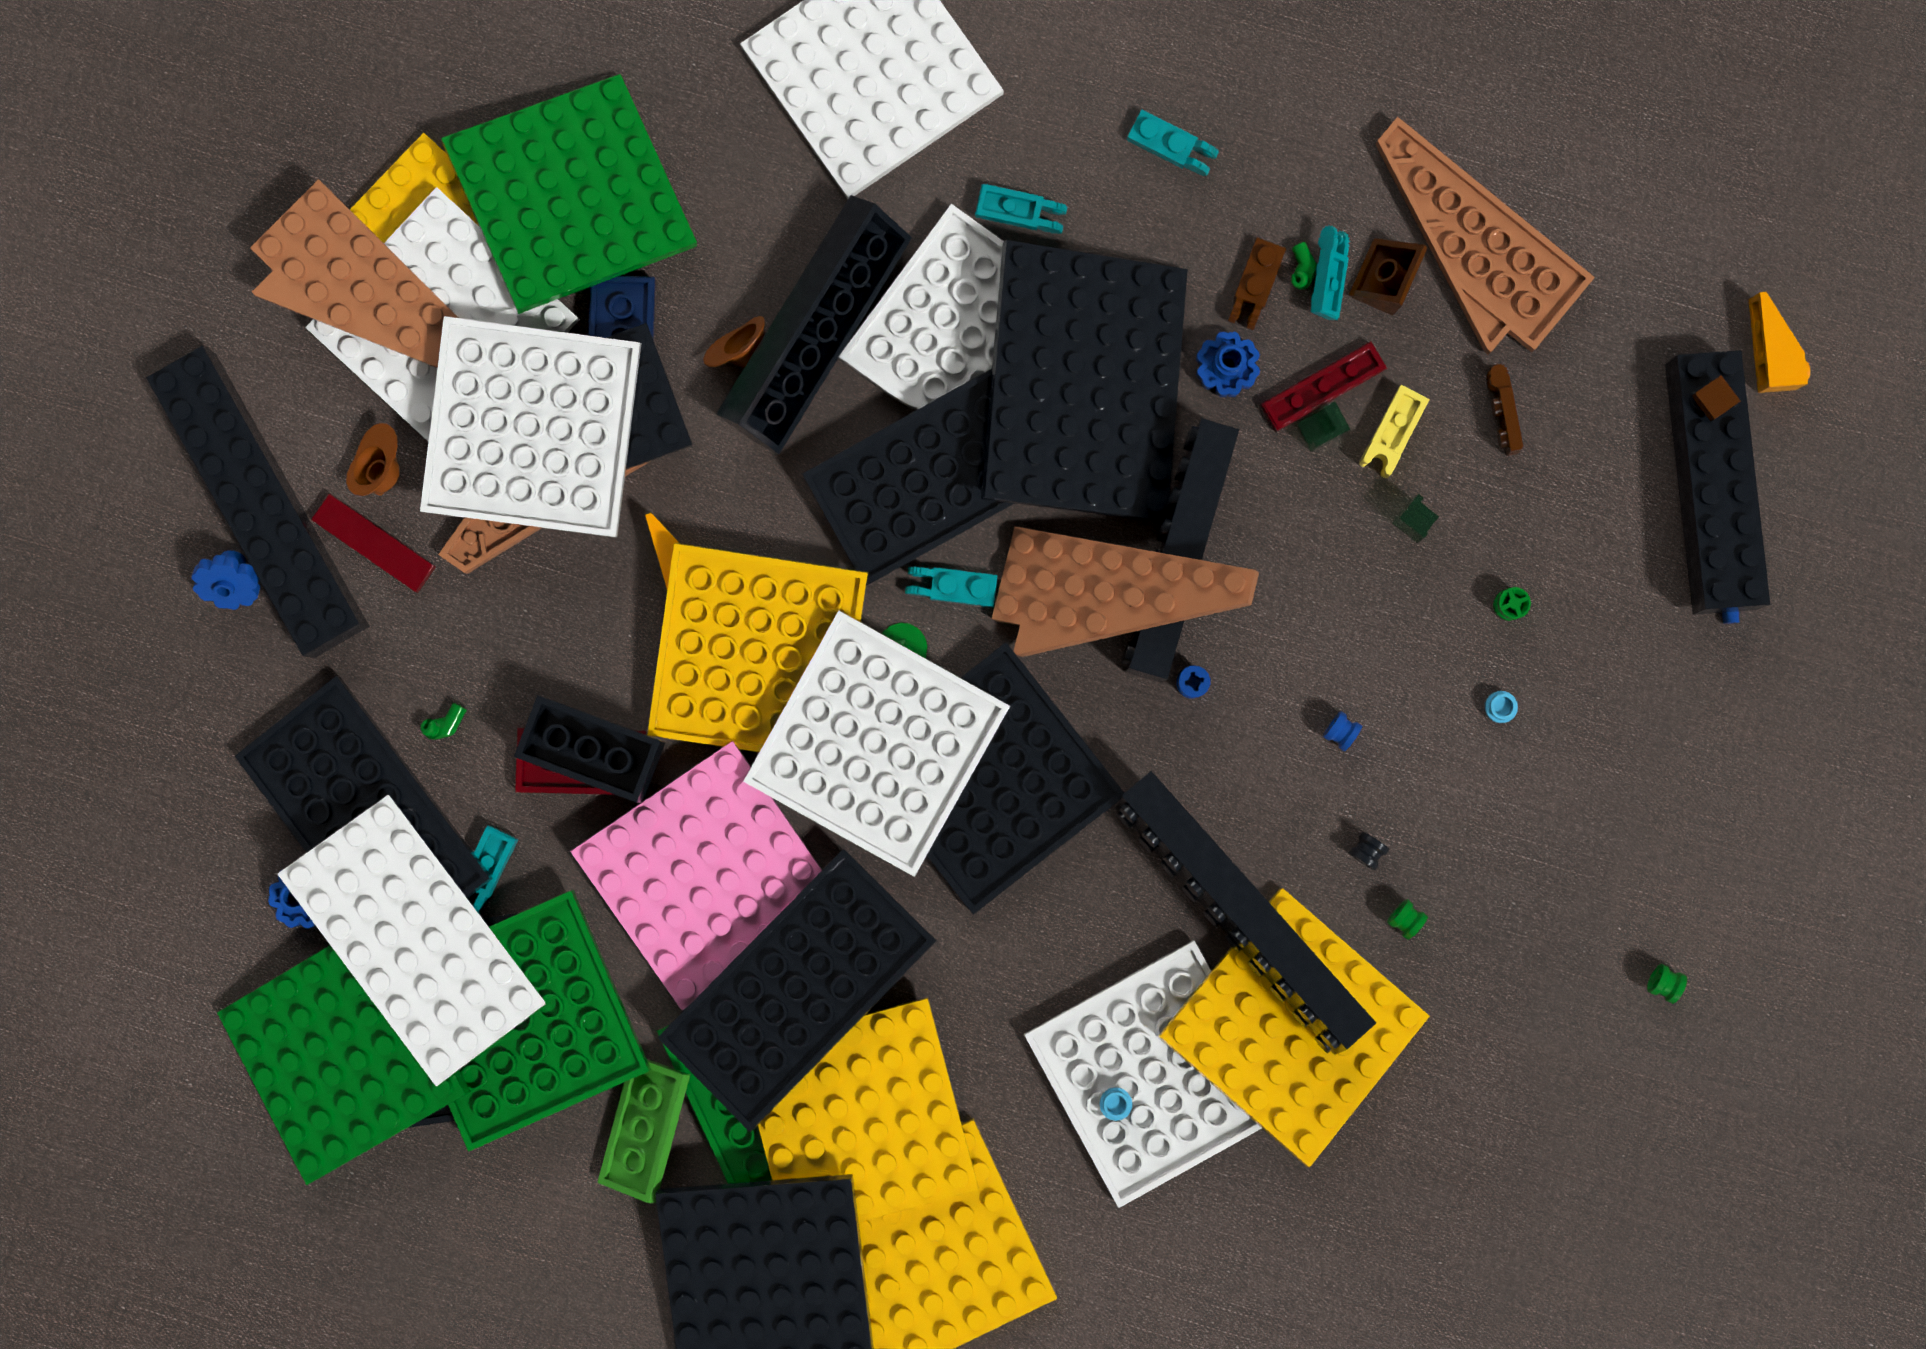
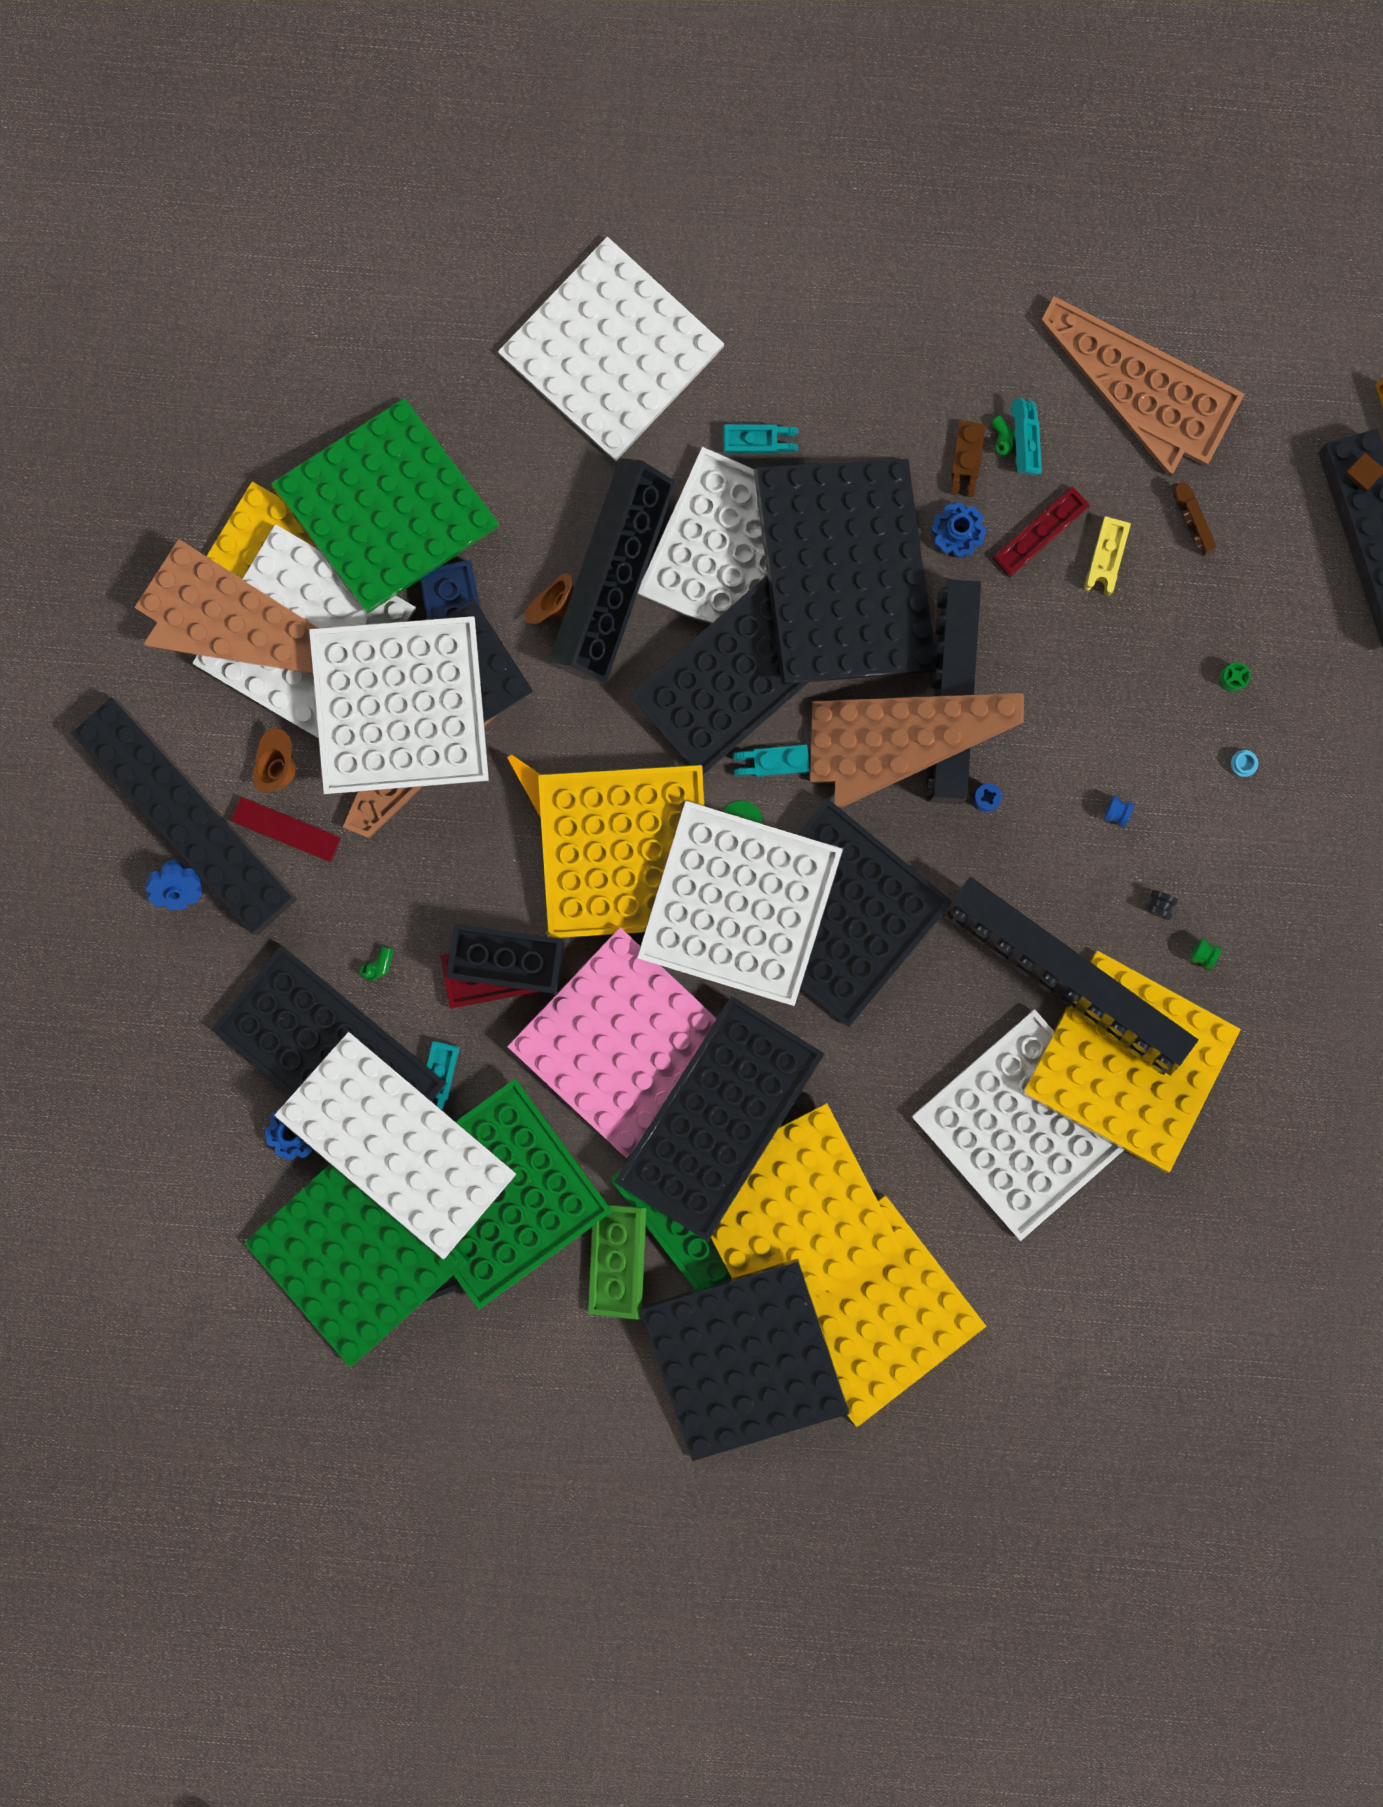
camera: 10 degrees left, 0 degrees up
medium azure plate [1099,1087,1132,1121] -> none
teal hinge [1127,109,1219,176] -> none
clear green panel [1297,401,1350,452] -> none
reddish brown slope [1349,238,1427,316] -> none
clear green panel [1392,494,1439,543] -> none

